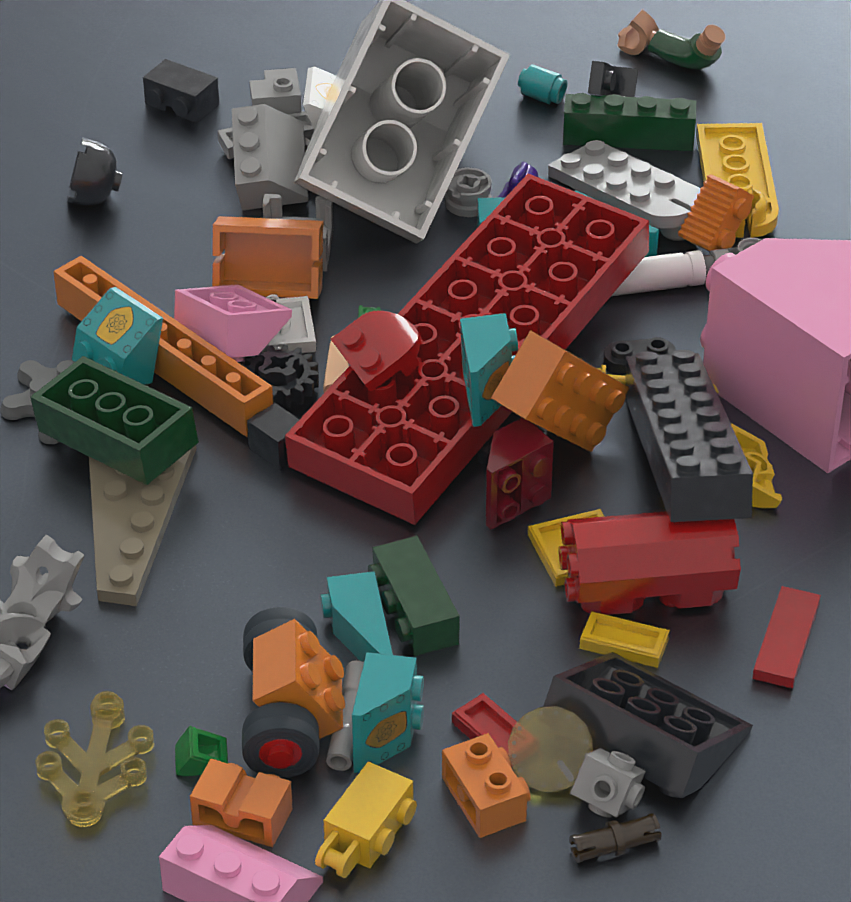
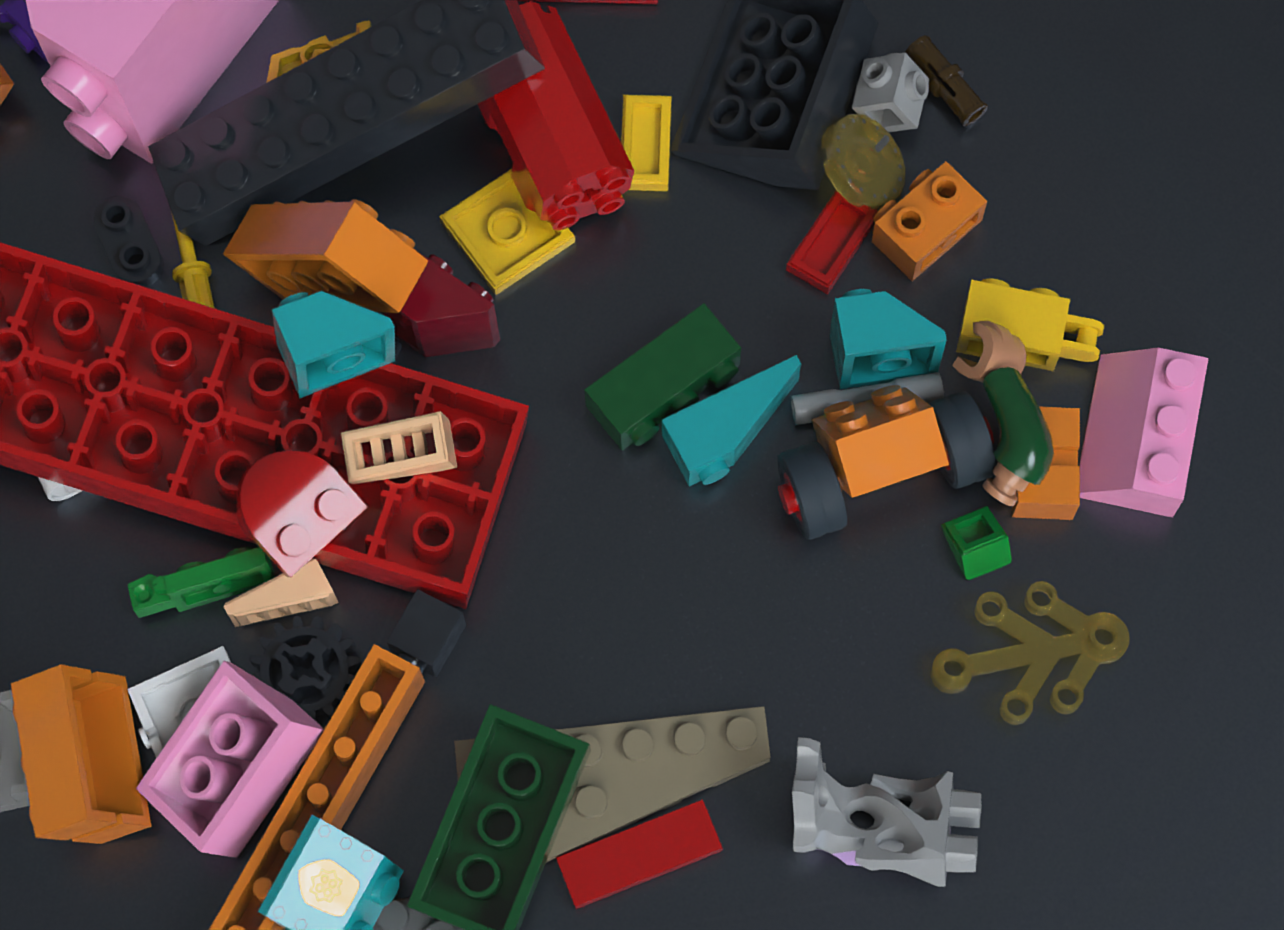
camera: 105 degrees left, 30 degrees up
none -> light nougat slope [341,411,457,484]
none -> red tile [556,800,723,909]
none -> piece [952,321,1054,506]

